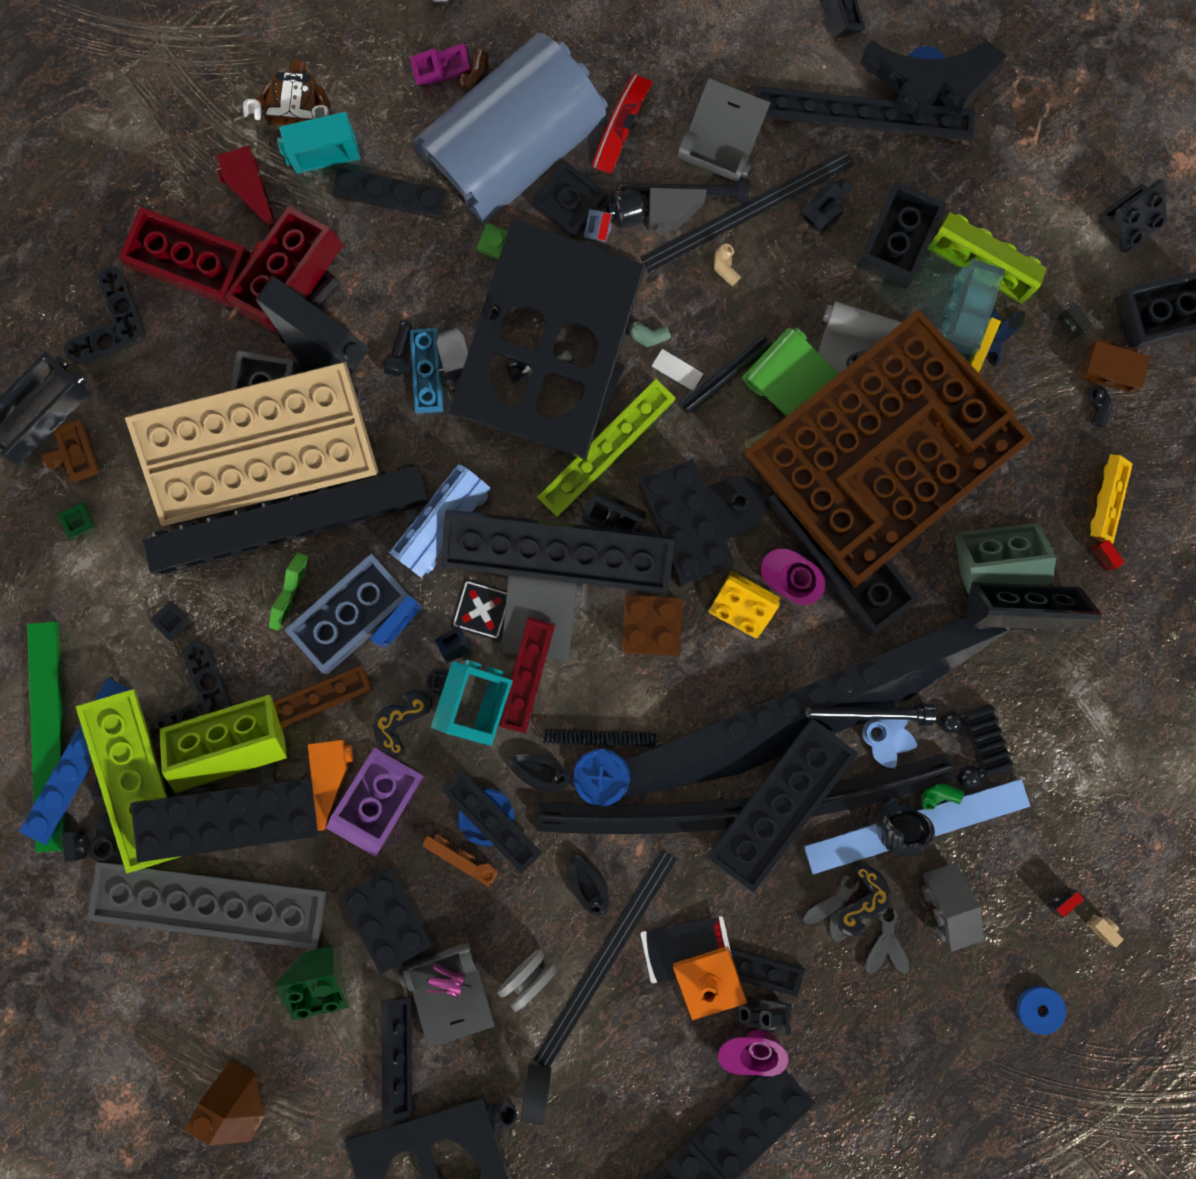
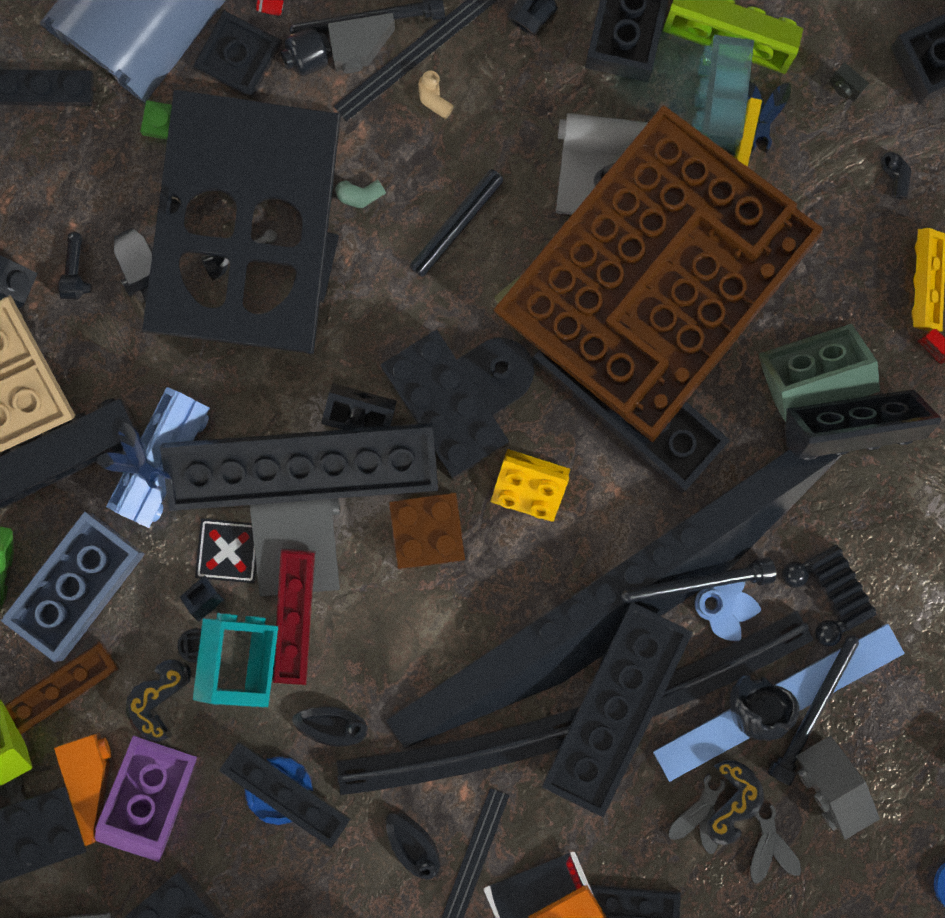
camera: 10 degrees left, 0 degrees up
blue tile [370,595,423,648] -> none
dark azure tile [410,328,444,414] -> none
dark orange hinge [422,834,498,887] -> none
lime plate [537,379,676,518] -> none
black piece [543,728,656,748] -> none
blue tile [573,748,631,806] -> none
sand blue plate [584,210,612,242] -> none
white sticker [652,349,703,391] -> none
bright green door [742,328,840,417] -> none
magenta piece [761,548,825,605] -> none
green arm [921,783,964,810] -> none
reddish brown brick [1079,339,1151,394] -> none
none -> dark blue piece [97,422,171,491]
none -> black piece [767,636,859,786]

